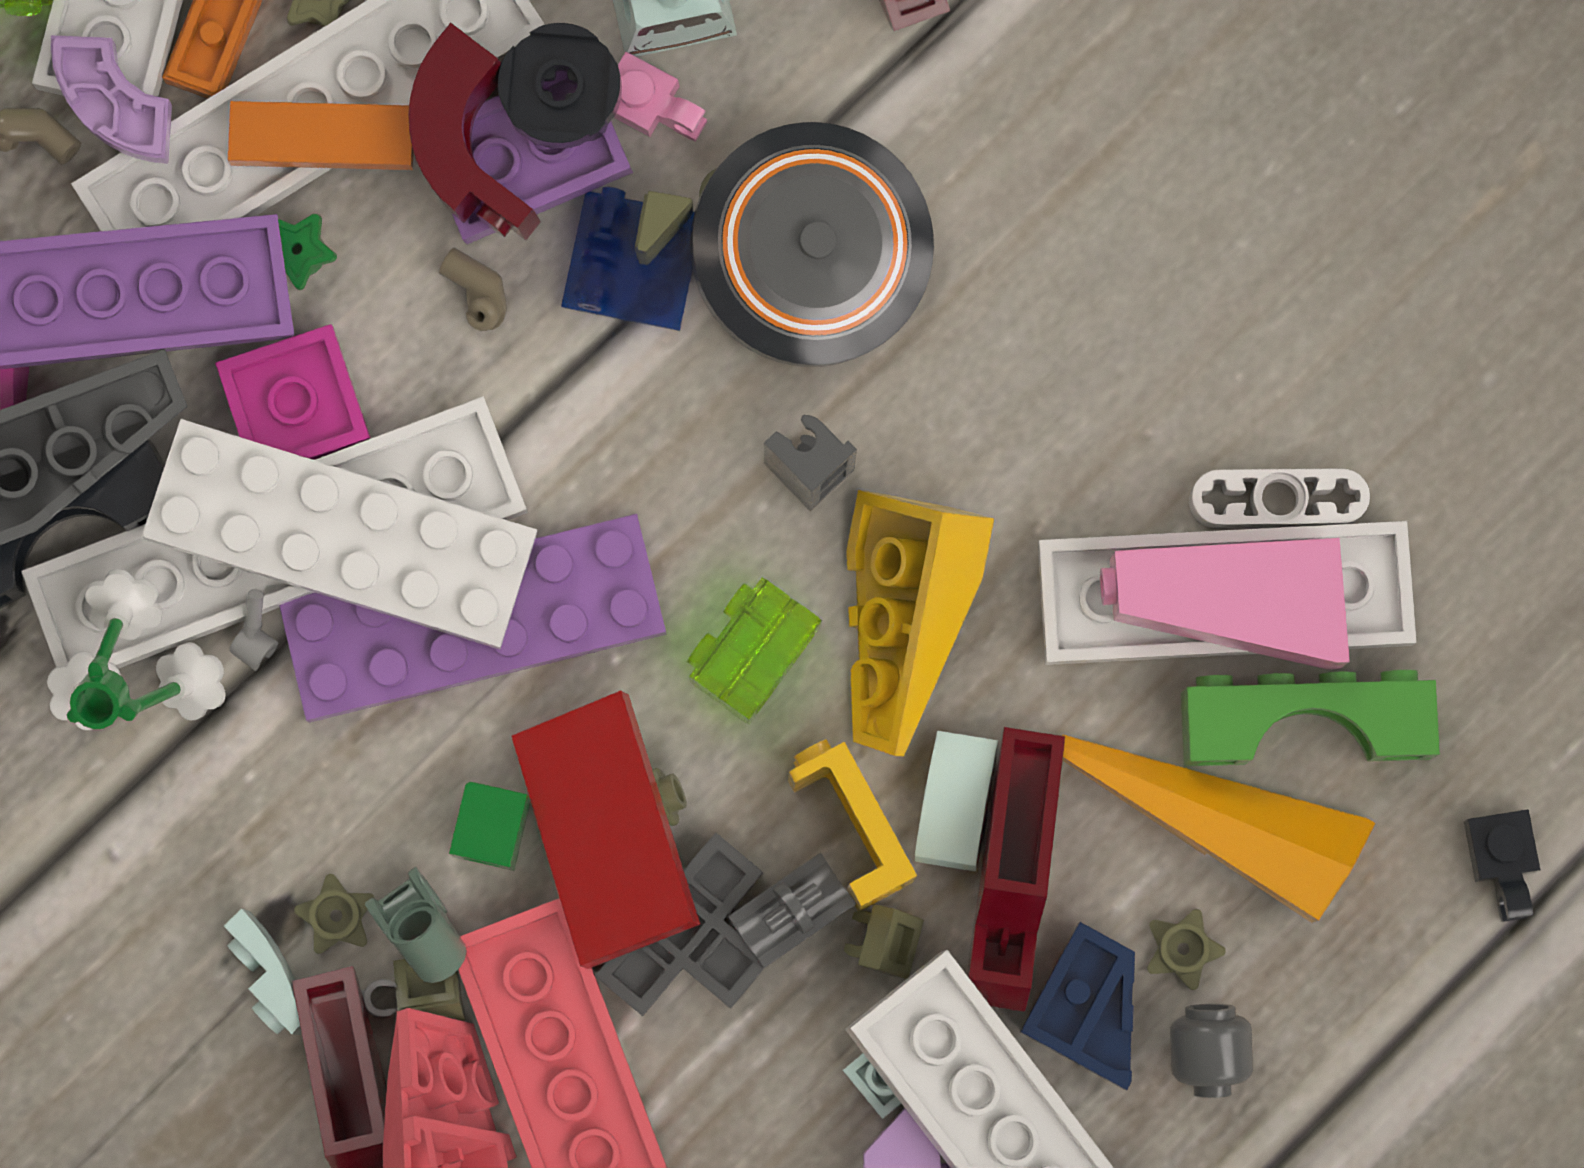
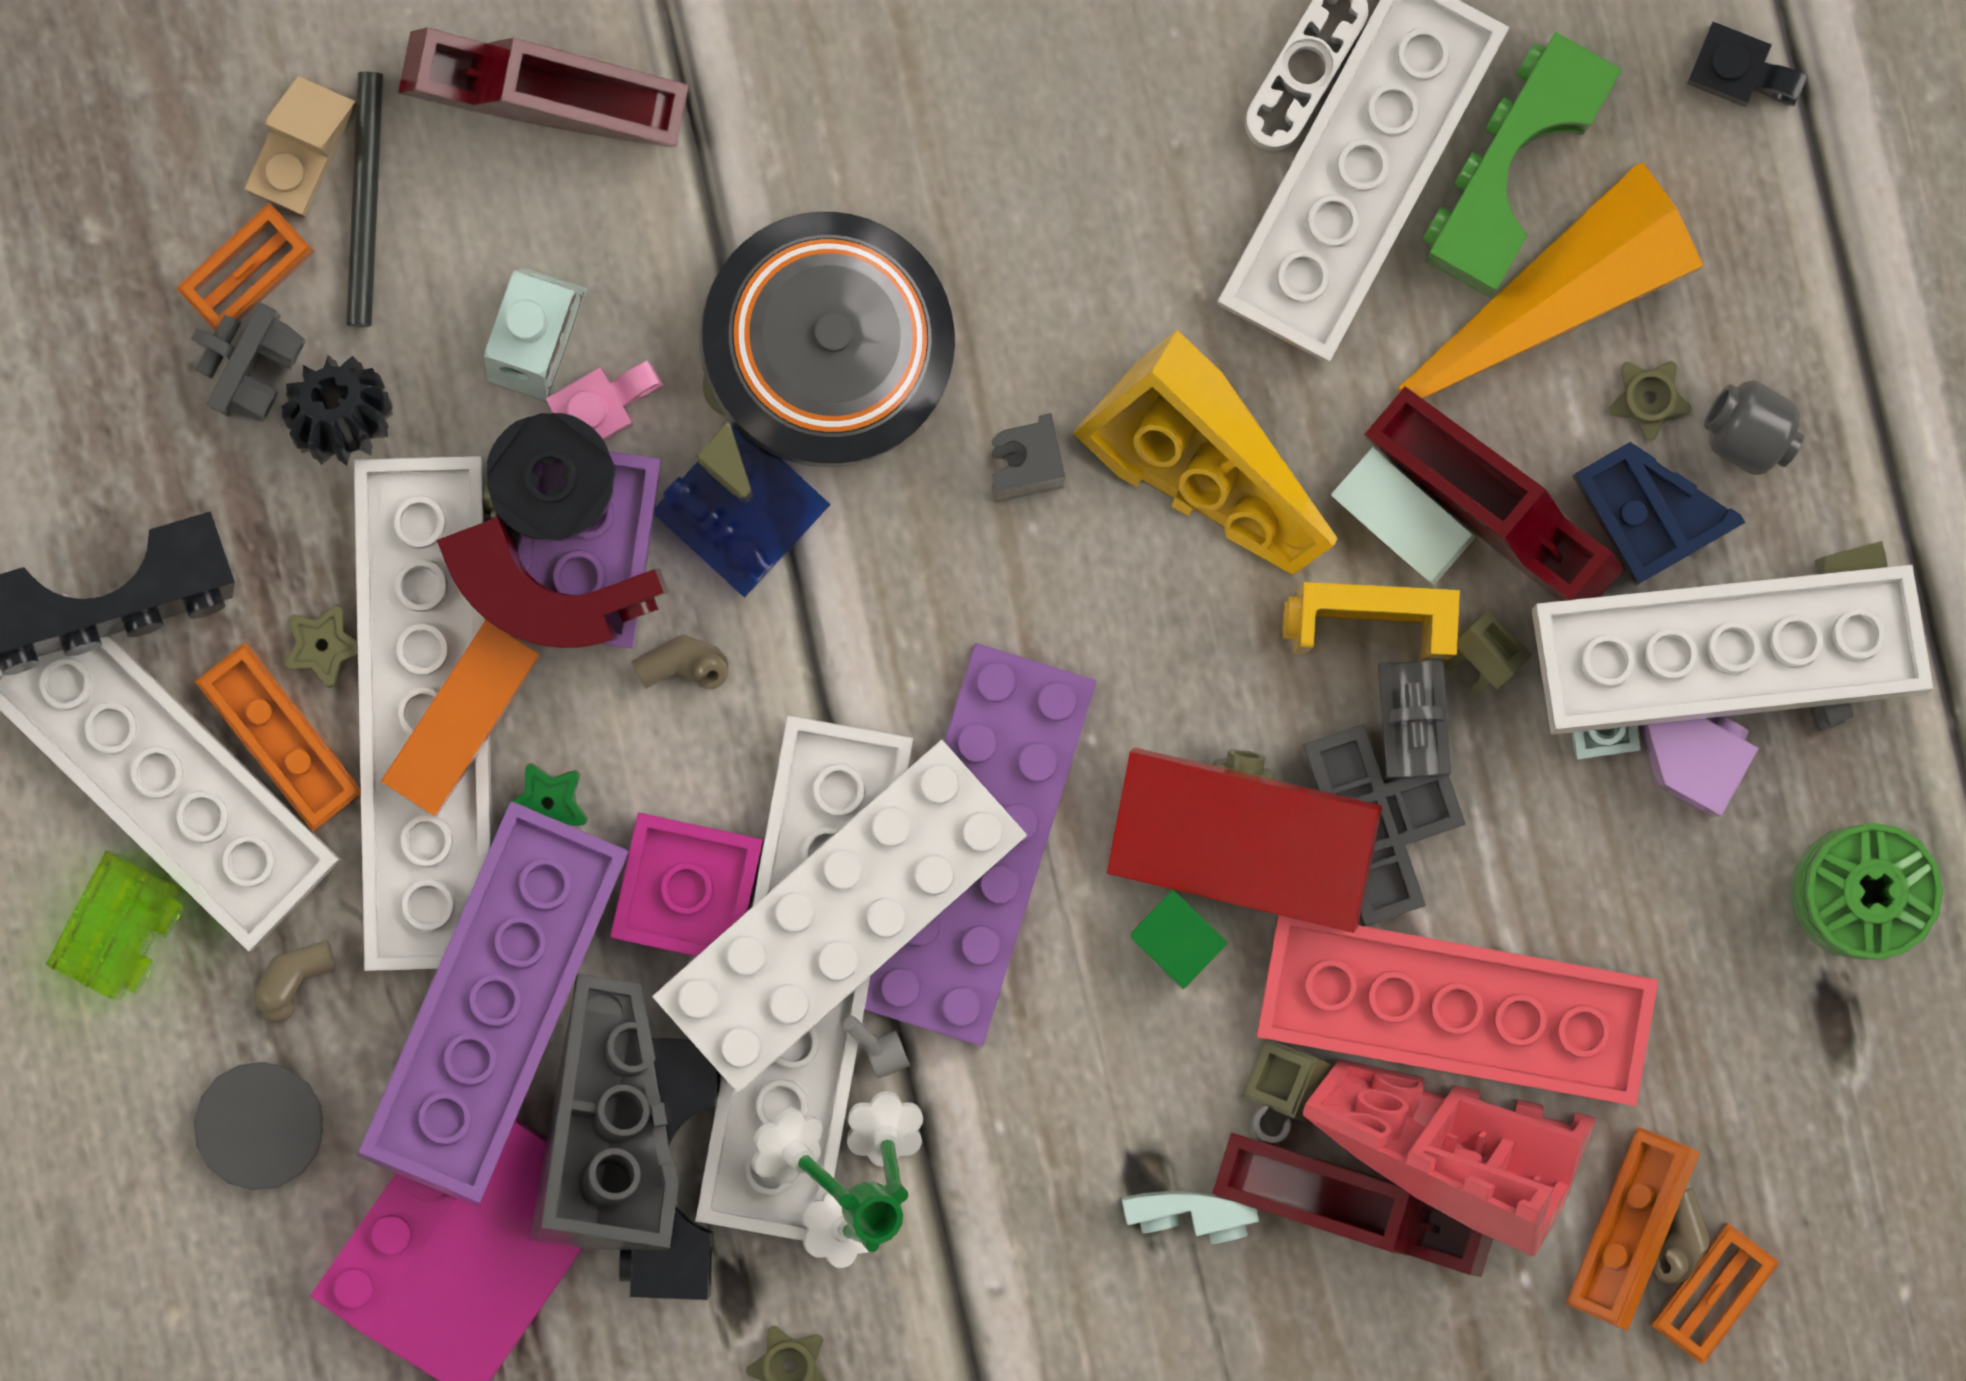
camera: 55 degrees left, 5 degrees up
lavender tile [51,35,172,164] -> none
olive plate [294,874,374,954] -> none
sand green piece [365,867,467,983] -> none
clear neon green brick [687,577,822,725] -> none
bright pink slope [1100,538,1350,670] -> none

